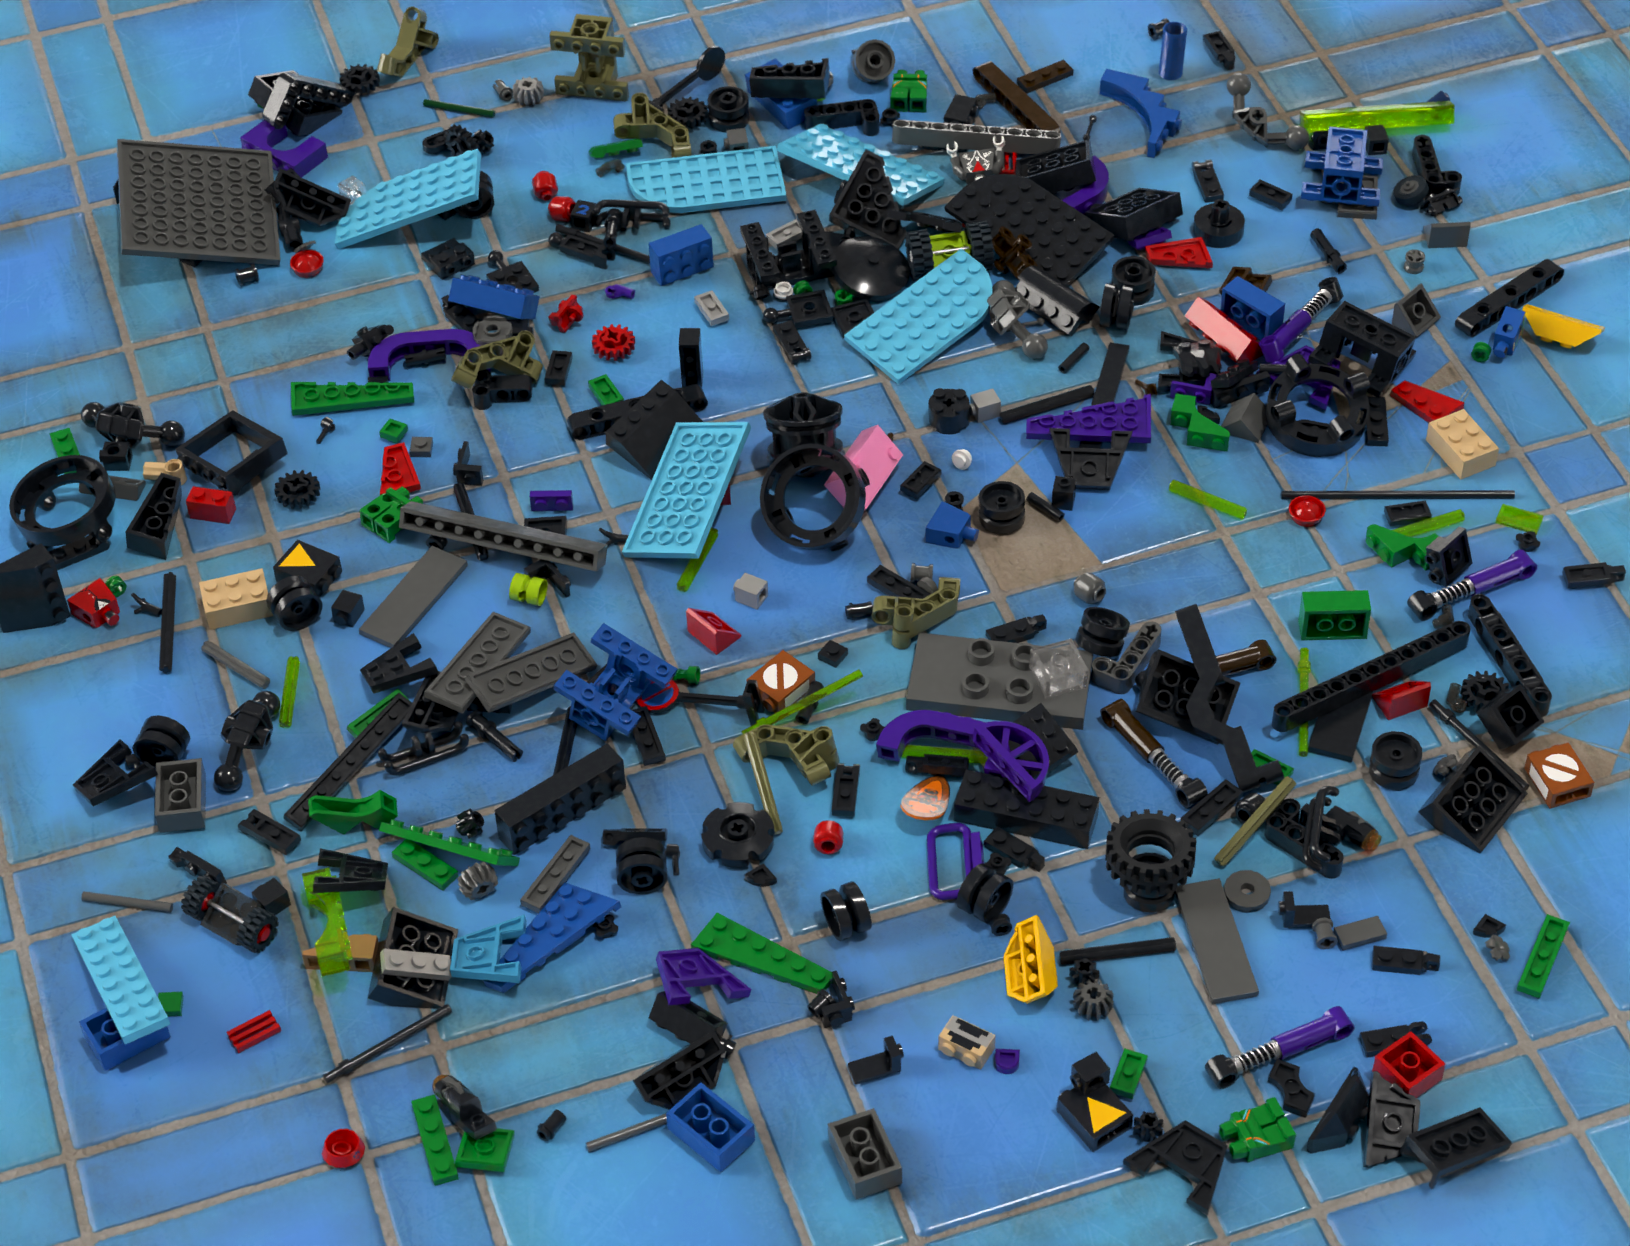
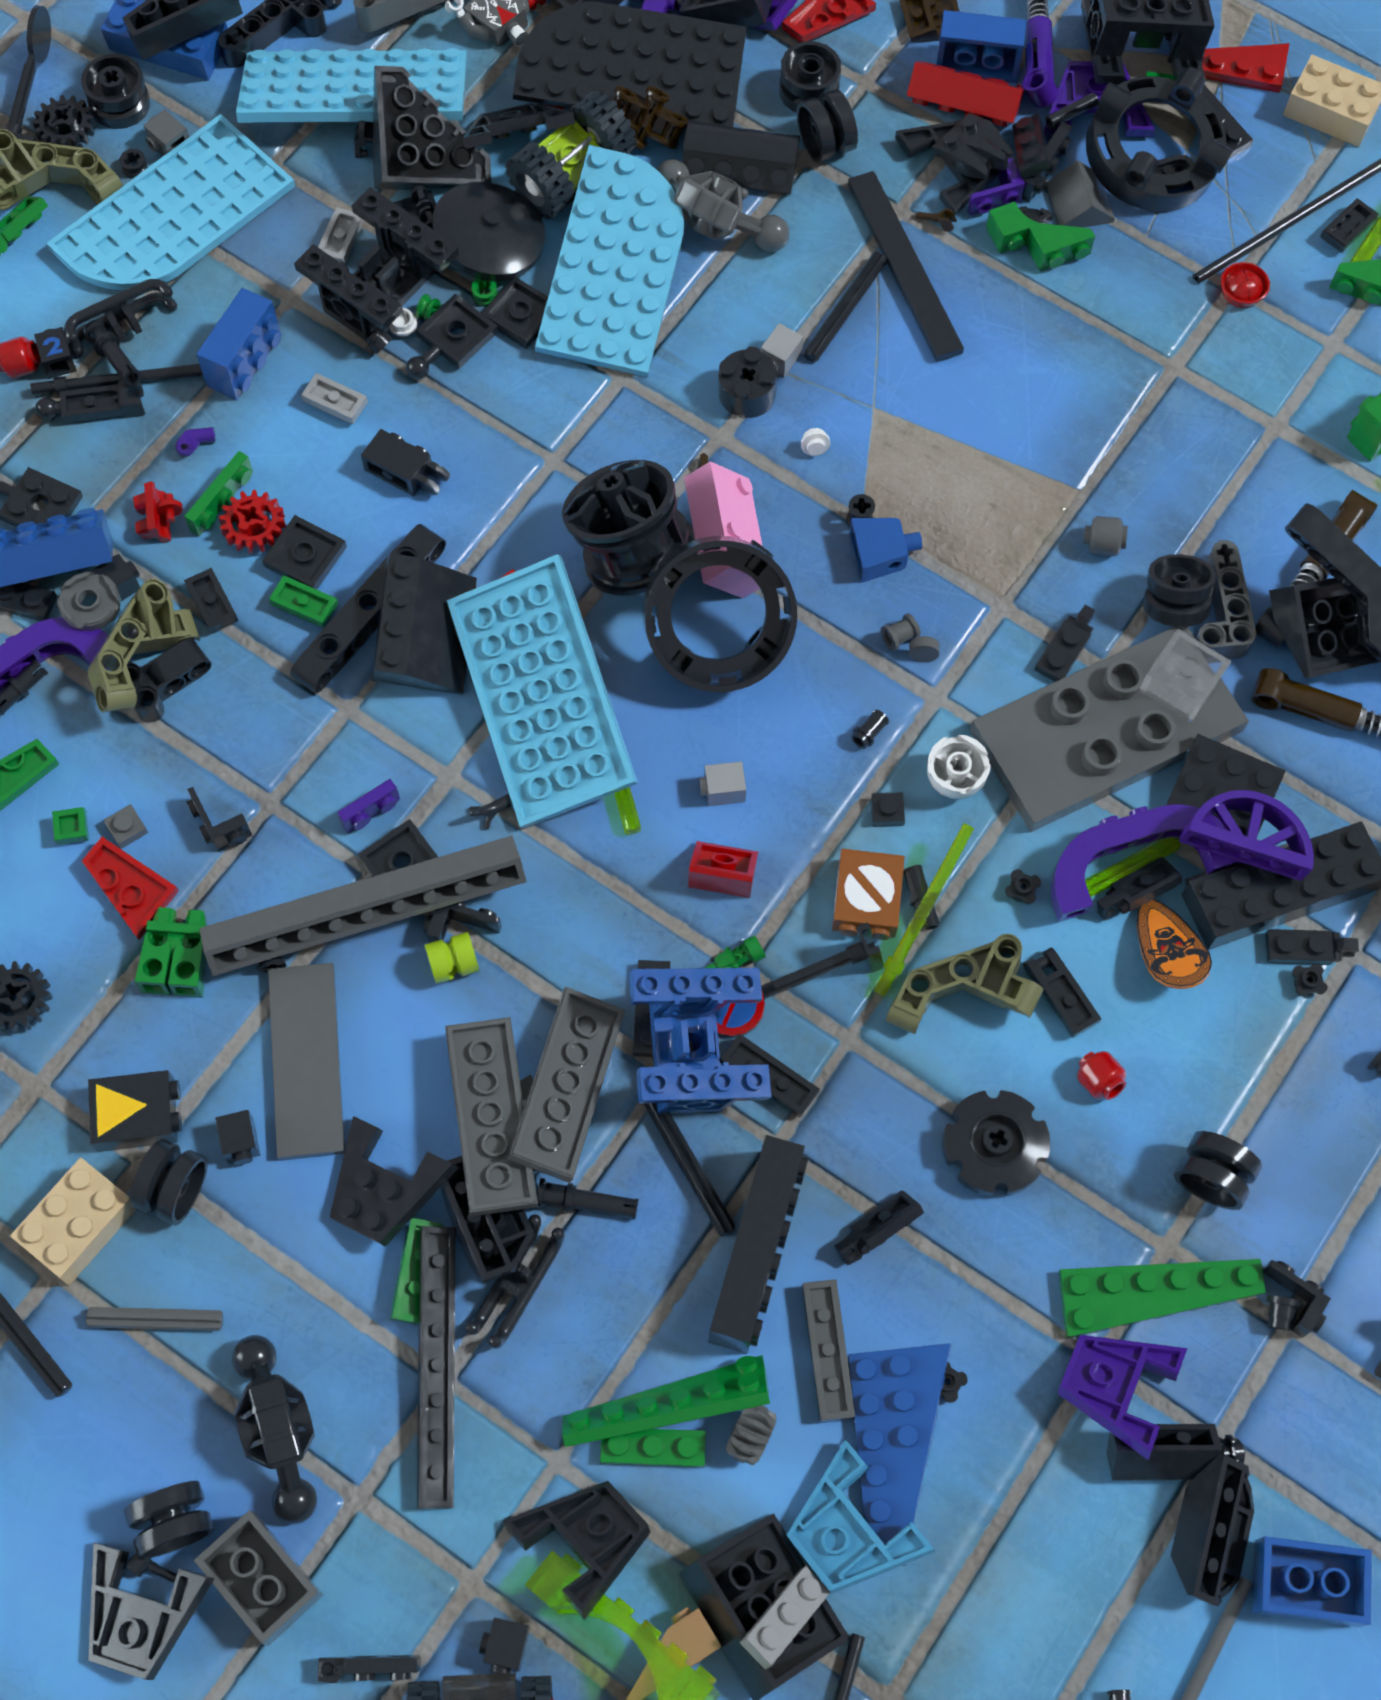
camera: 40 degrees left, 20 degrees up
black plate [238,809,301,855] -> none
clear neon green axle [279,656,300,728] -> none
green arch [308,790,398,835] -> none
black axle [453,483,489,561] -> none
black gear [456,808,484,839] -> none
clear smoke arm [596,159,625,177] -> none
black wheel [616,837,668,894] -> none
black hand [666,844,680,875] -> none
black brick [679,328,703,387] -> none
olive axle [744,731,783,835] -> none
black tile [744,863,777,887] -> none
black plate [773,320,812,364] -> none
black plate [867,565,931,599] -> none
olive connector [872,577,961,649] -> none
black plate [900,461,941,499] -> none
dark purple bar [926,823,984,900] -> none
black wheel [957,863,1014,924] -> none
black wheel [978,481,1025,534] -> none
dark purple wing [1026,394,1151,443] -> none
black piece [1026,492,1065,522] -> none
black wing [1049,428,1133,490] -> none
black brick [1052,476,1076,511] -> none
black piece [1058,343,1090,374] -> none
clear neon green axle [1169,480,1247,519] -> none
none -> green plate [184,451,253,537]
none -> black plate [262,515,347,590]
none -> black hinge [361,428,450,497]
none -> white cylinder [927,735,990,799]

